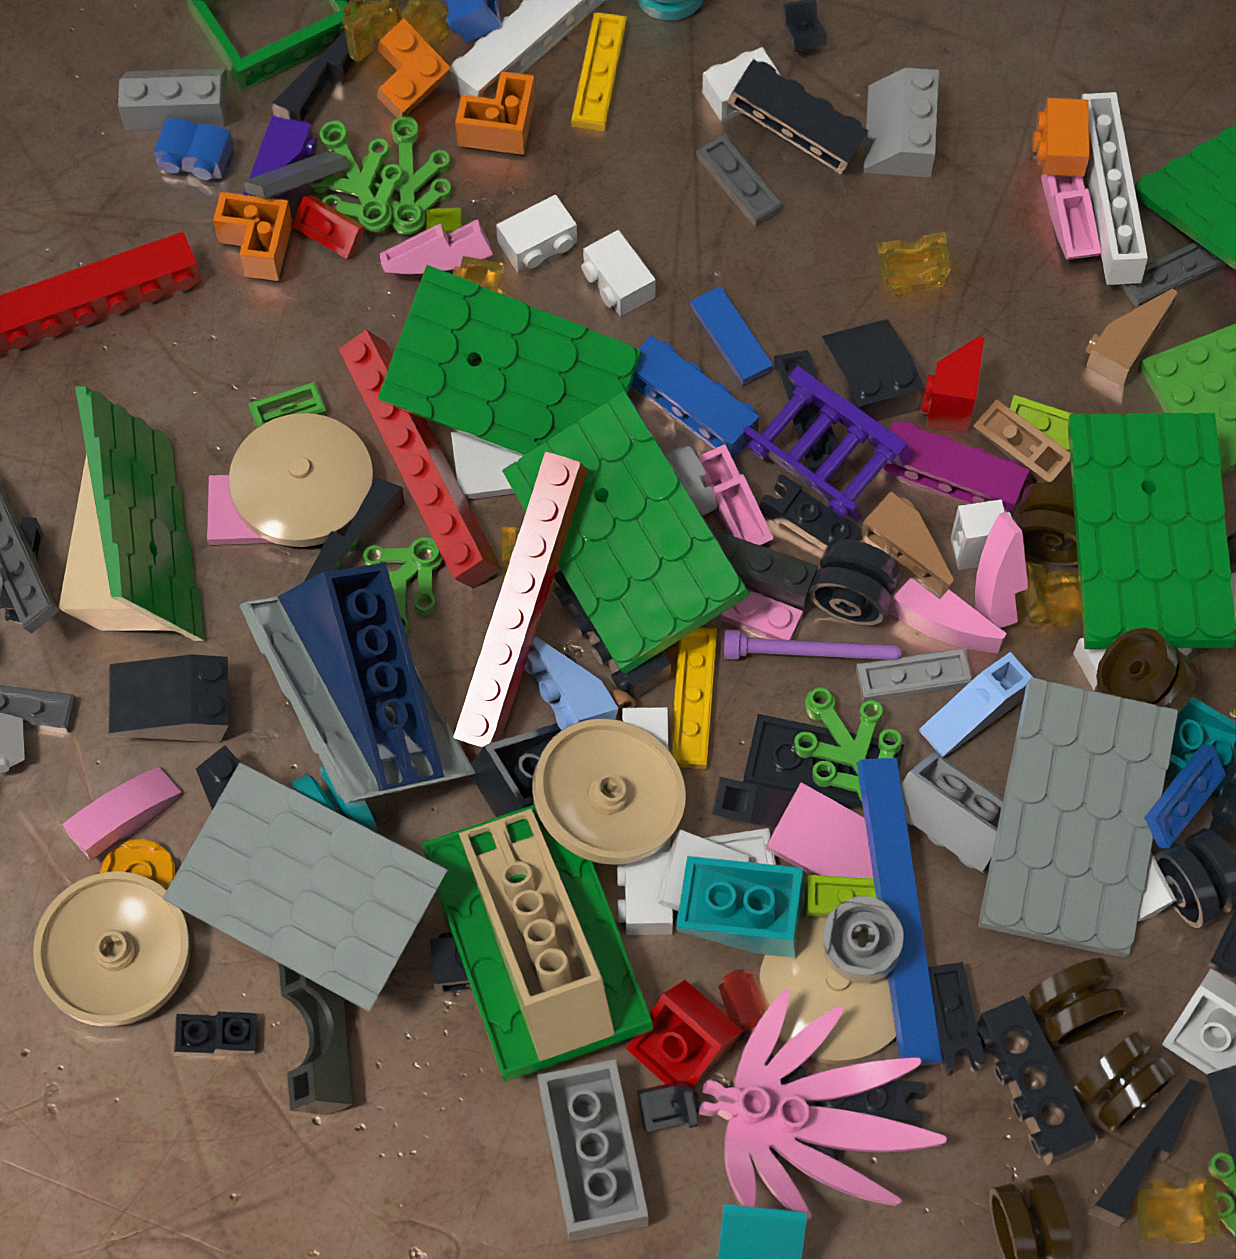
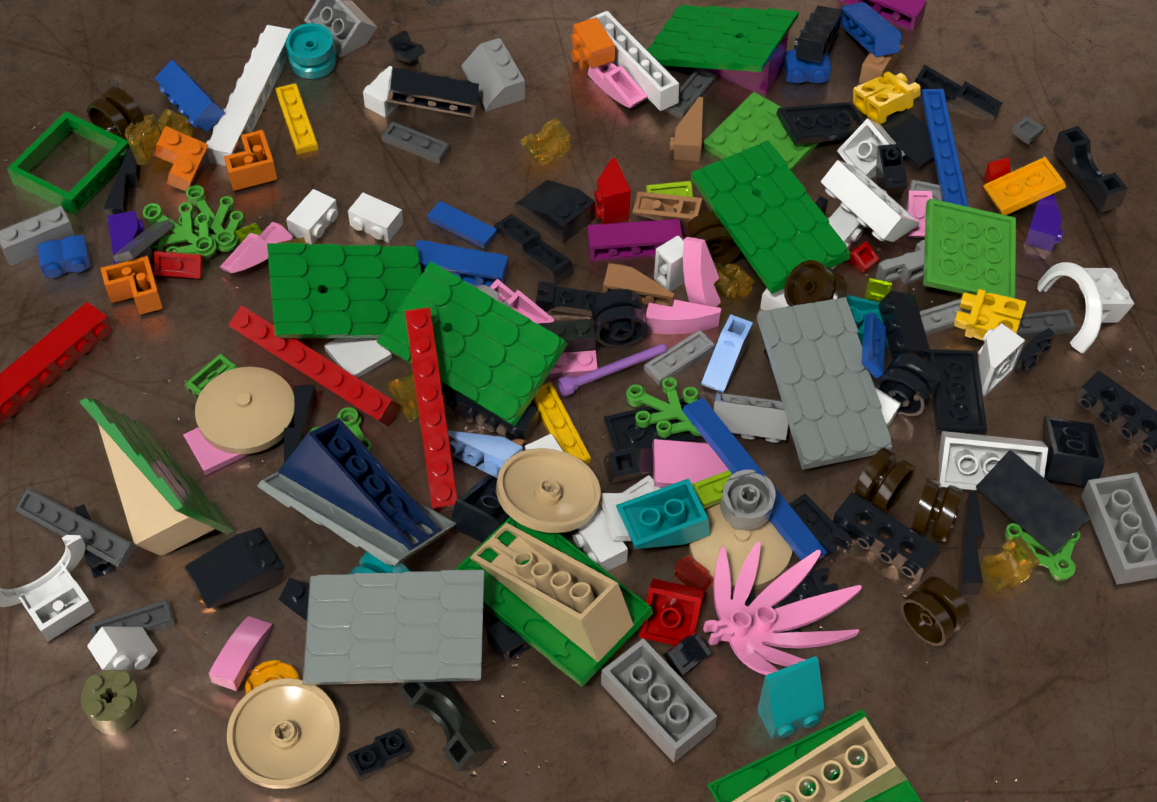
camera: 30 degrees left, 10 degrees down
dark purple fence [743,366,913,522] -> none

